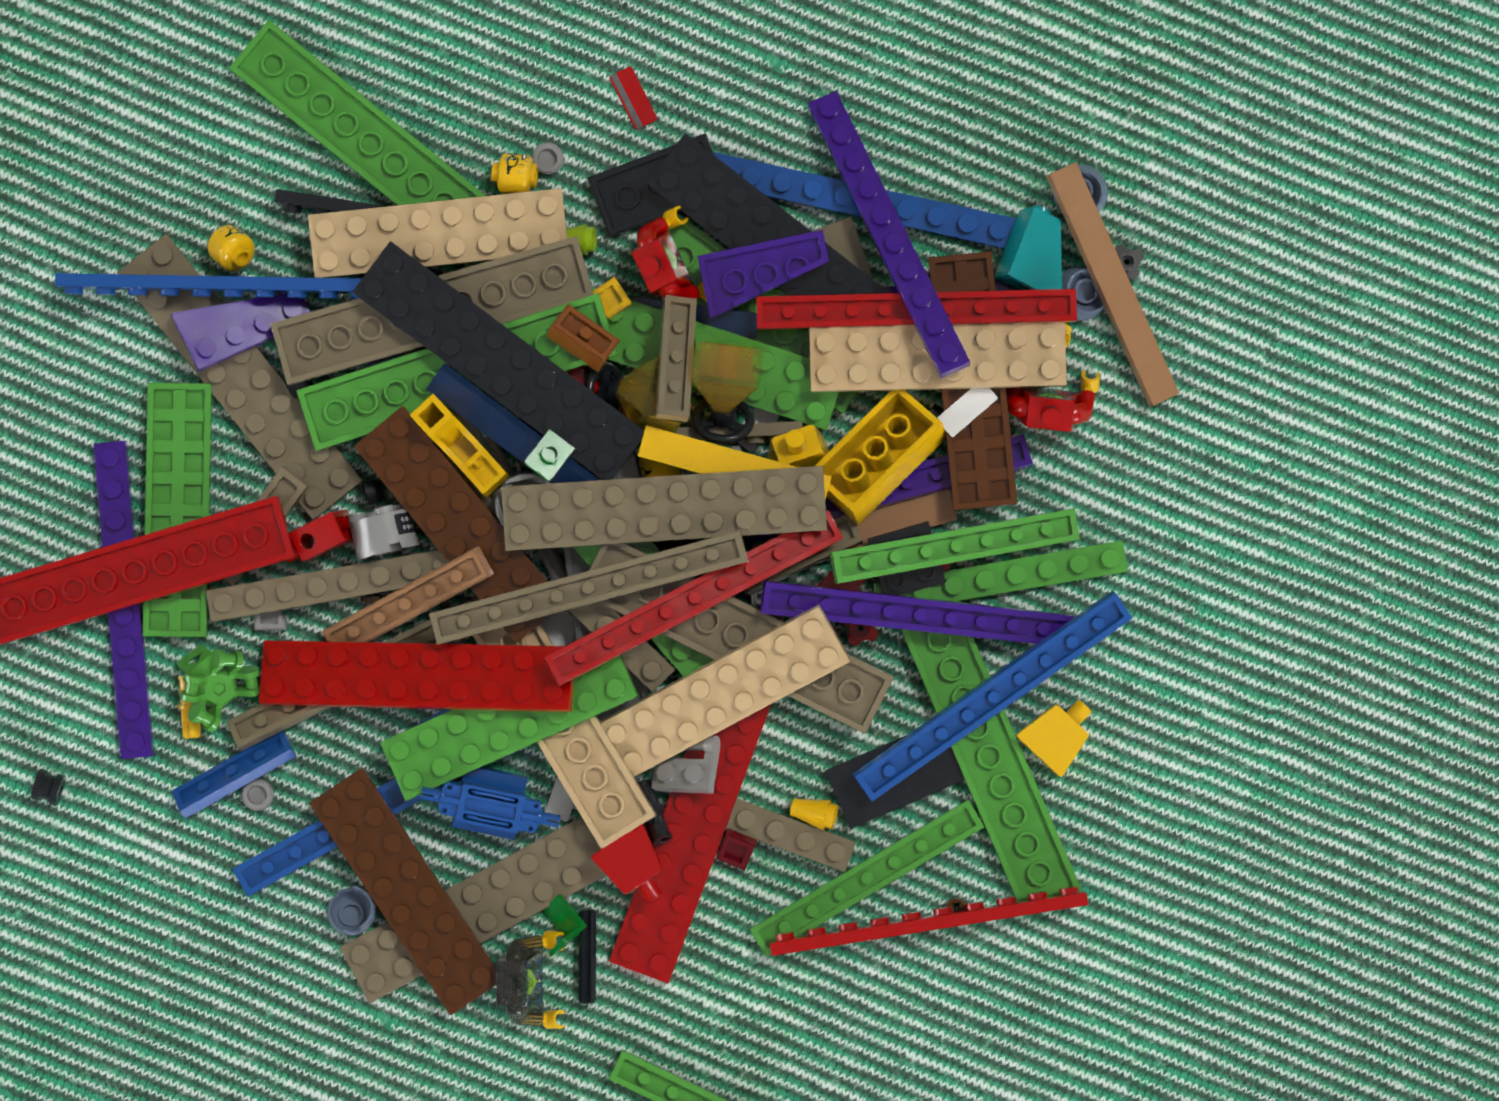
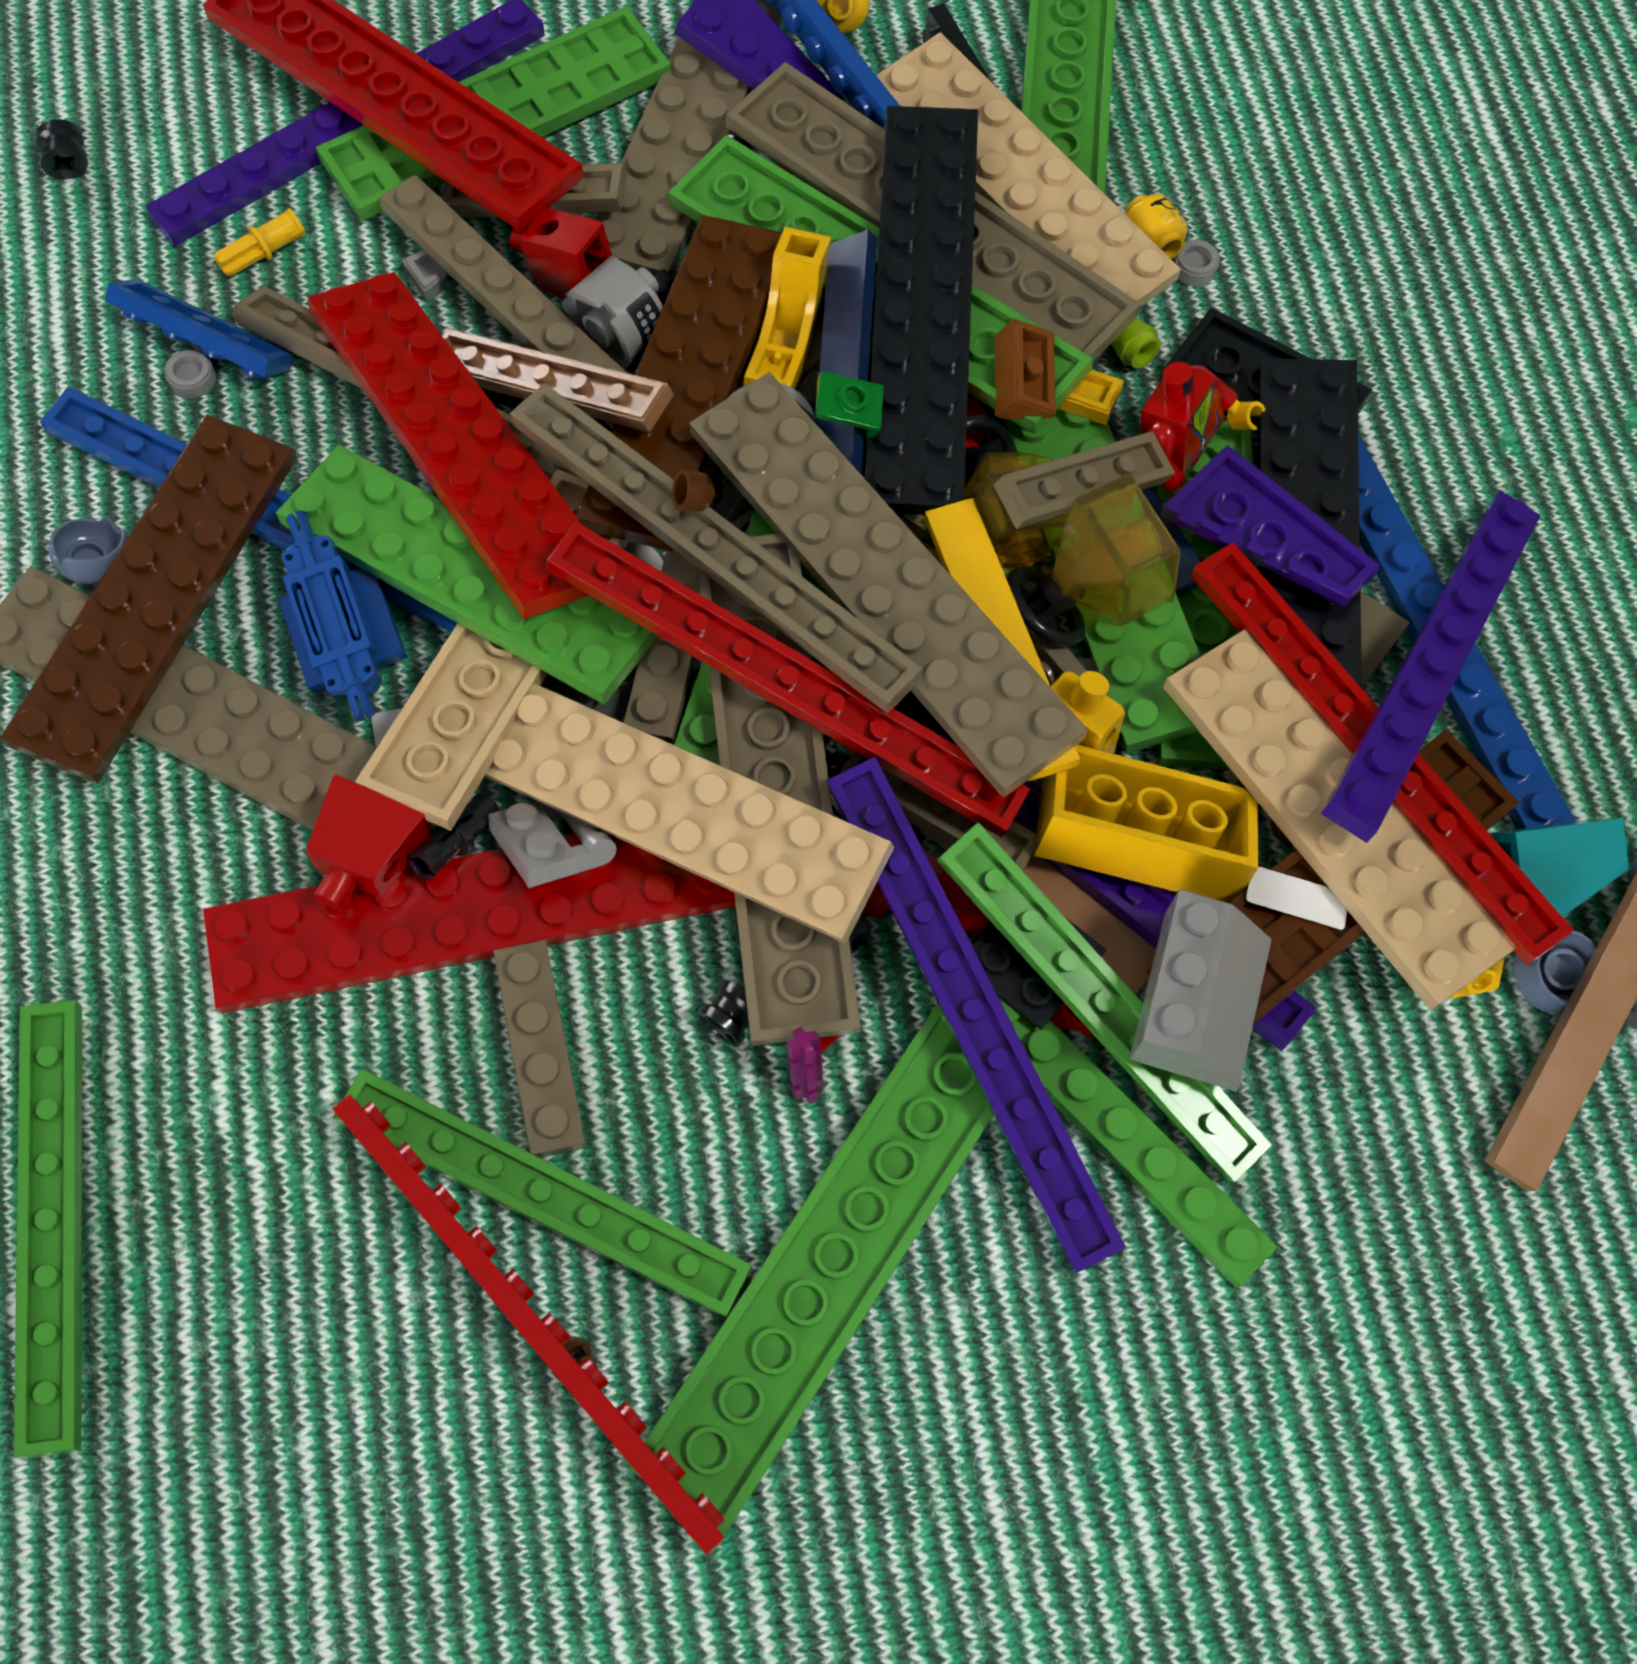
camera: 55 degrees right, 20 degrees down
bright green piece [176,644,260,732] -> none
clear smoke torso [496,930,565,1029] -> none
green bracket [543,894,587,957] -> none
black axle [578,909,596,1004] -> none
red sticker [609,66,658,130] -> none
dark red tile [715,828,757,871] -> none
yellow cone [790,798,839,831] -> none
black tile [825,735,965,829] -> none
red plate [843,623,878,646] -> none
blue plate [853,591,1132,802] -> none
red torso [1006,370,1100,432] -> none
yellow torso [1015,699,1092,777] -> none
none -> reddish brown hinge [672,469,715,512]
none -> black wheel [697,980,749,1047]
none -> magenta axle [787,1027,823,1104]
none -> light grey slope [1130,889,1272,1092]

